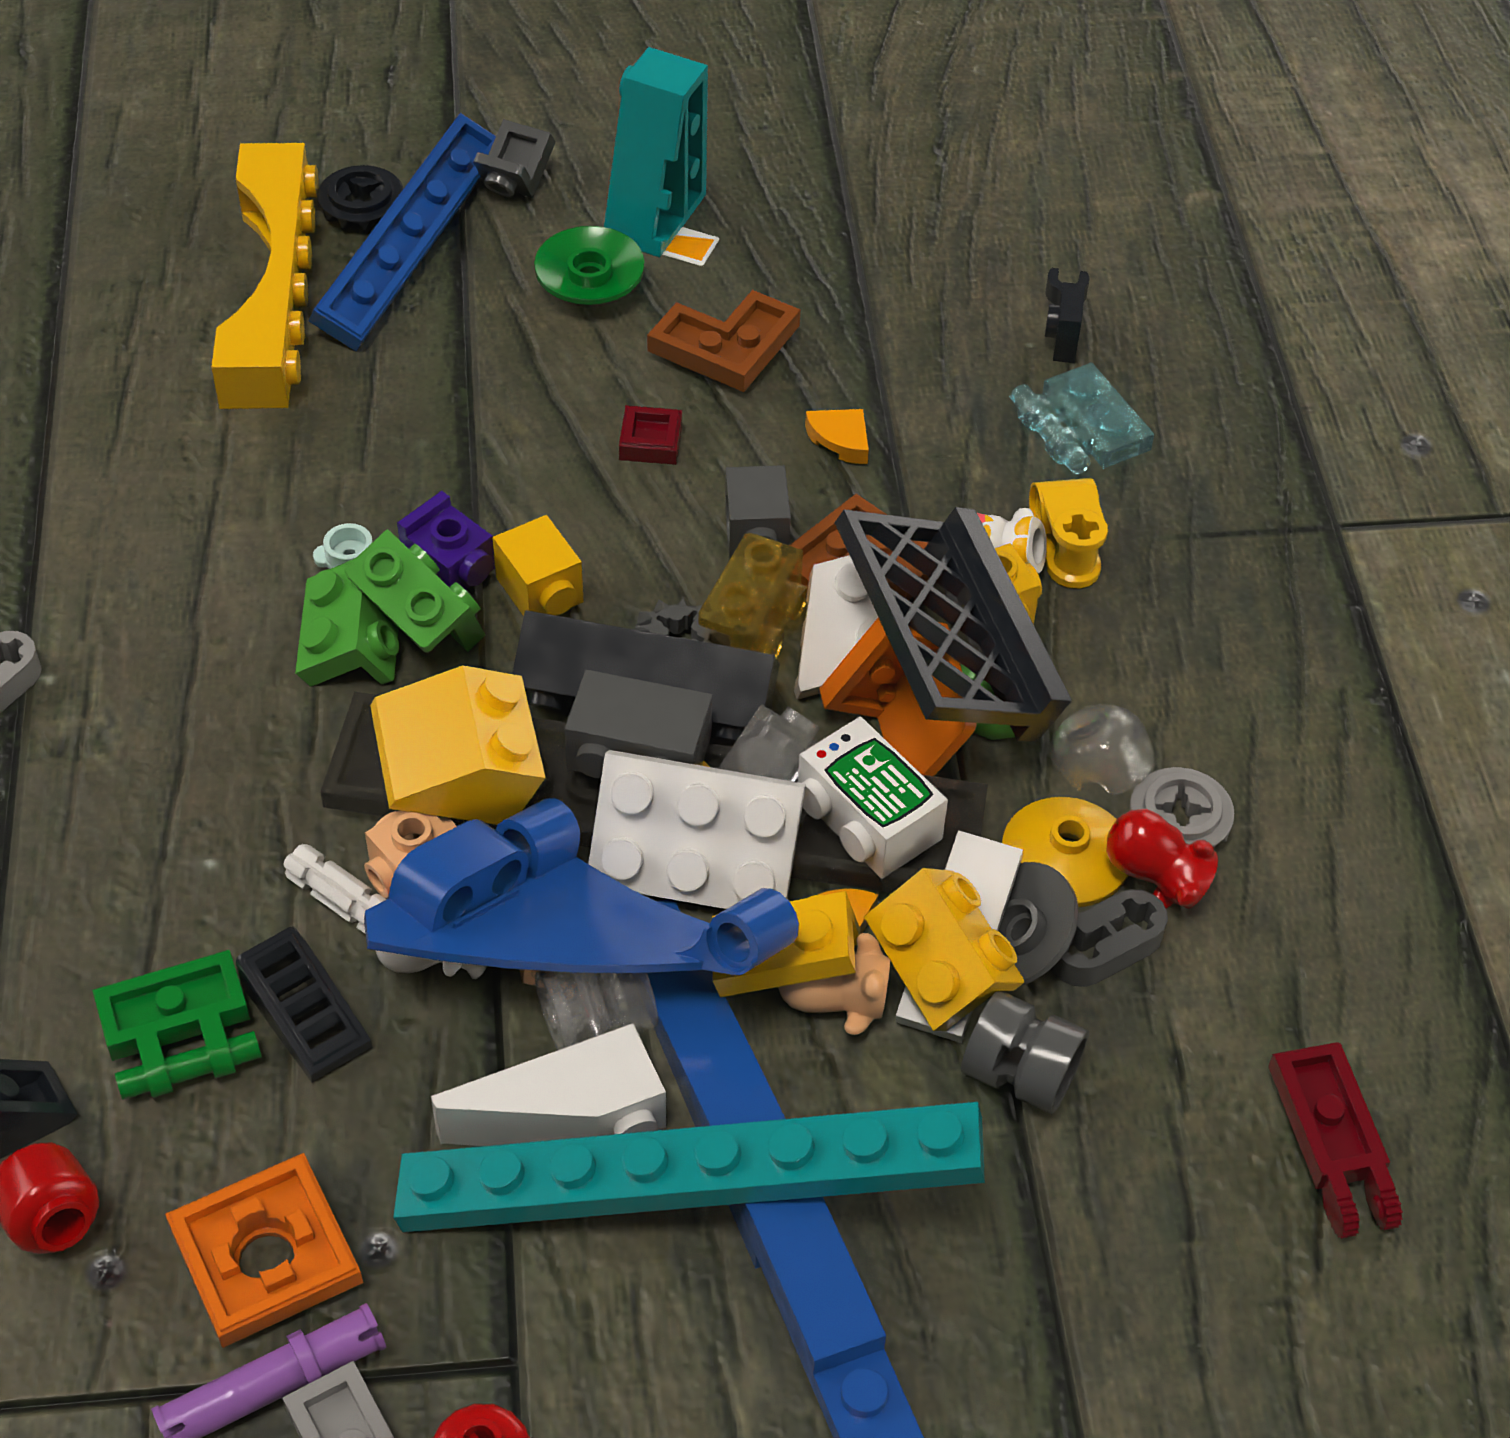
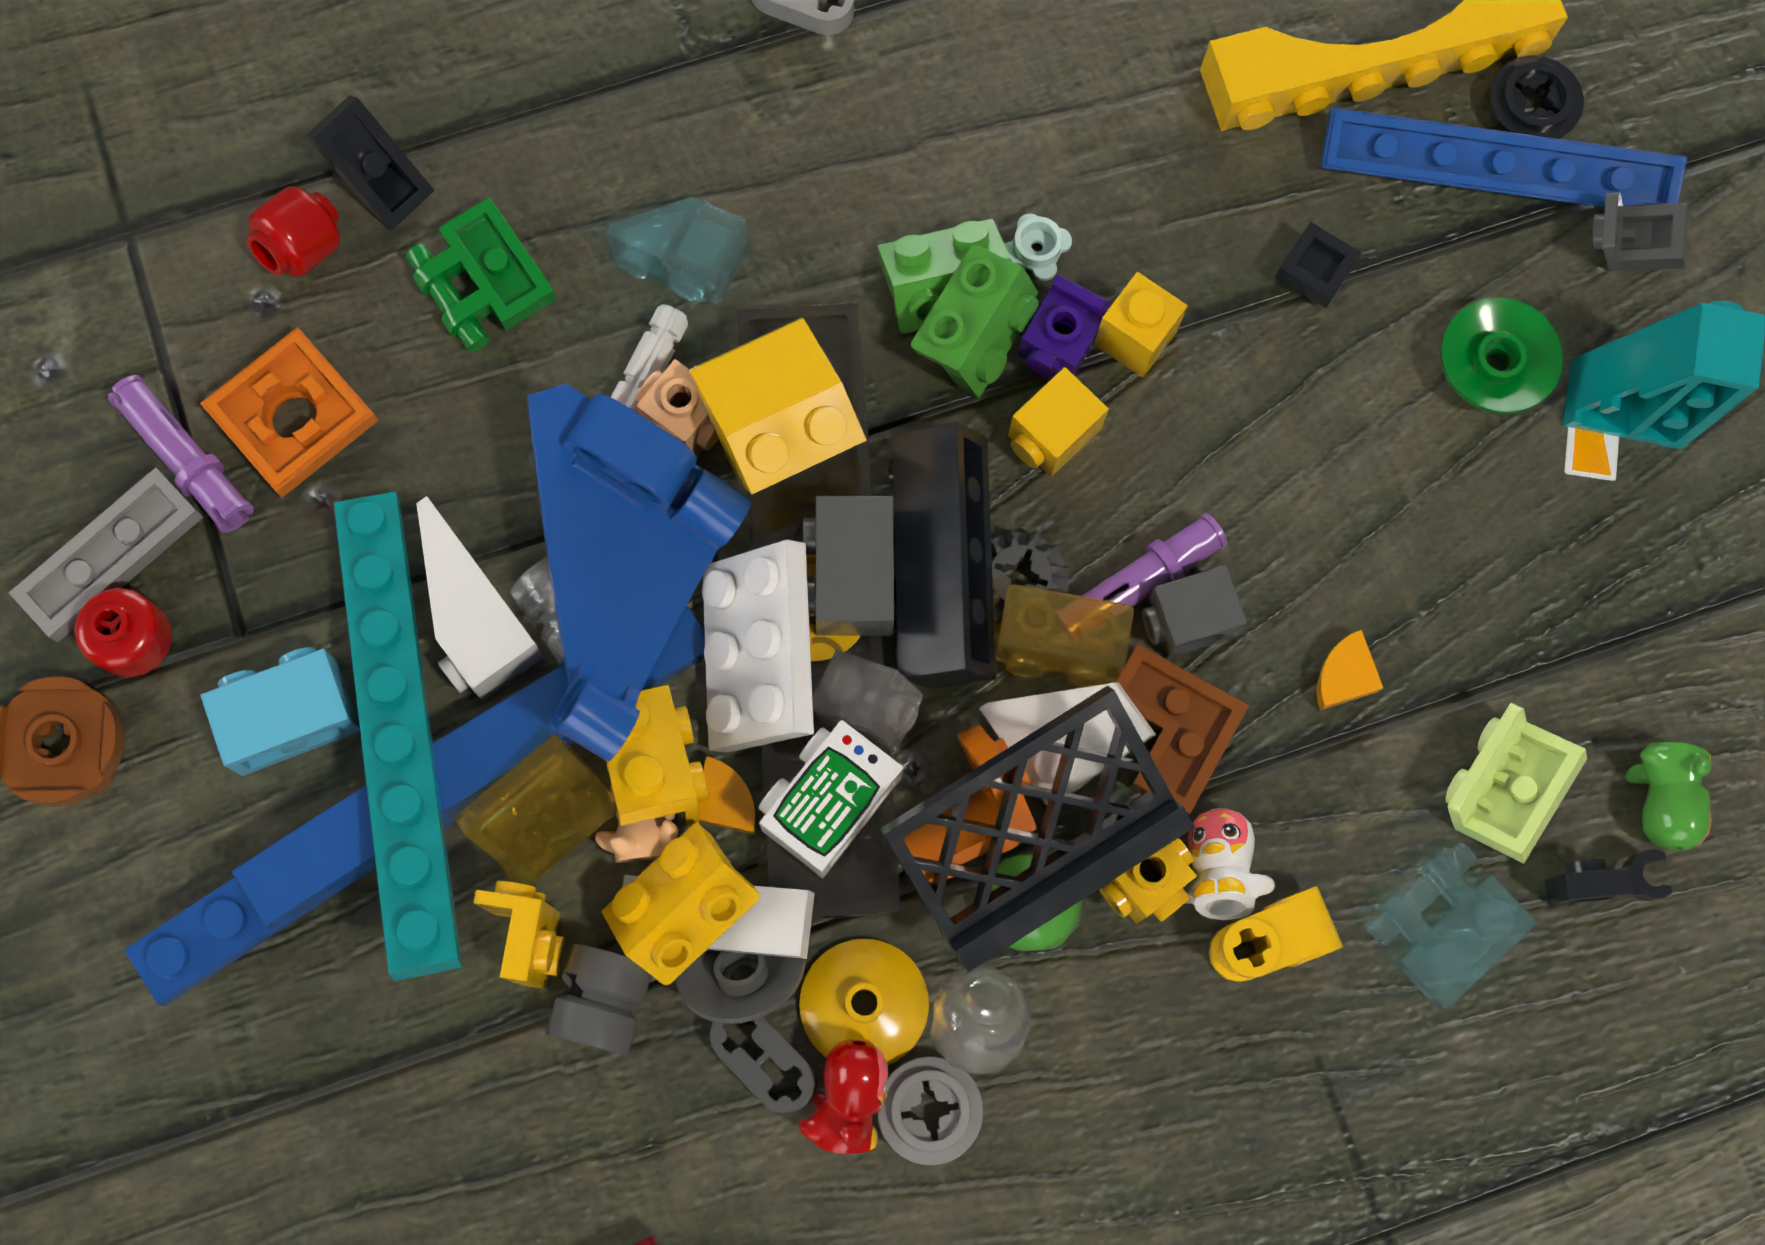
camera: 75 degrees right, 25 degrees up
black slope [236,926,372,1083] -> none
dark red tile [619,405,682,465] -> none
dark orange plate [647,290,801,392] -> none
none -> medium azure brick [200,647,360,776]
none -> clear yellow bracket [454,733,617,885]
none -> yellow bracket [473,881,565,989]
none -> clear light blue slope [606,196,750,305]
none -> medium lavender pin [1052,513,1228,647]
none -> yellow brick [1094,271,1188,378]
none -> black plate [1275,222,1362,308]
none -> yellowish green bracket [1446,703,1587,864]
none -> bright green animal [1624,742,1712,851]

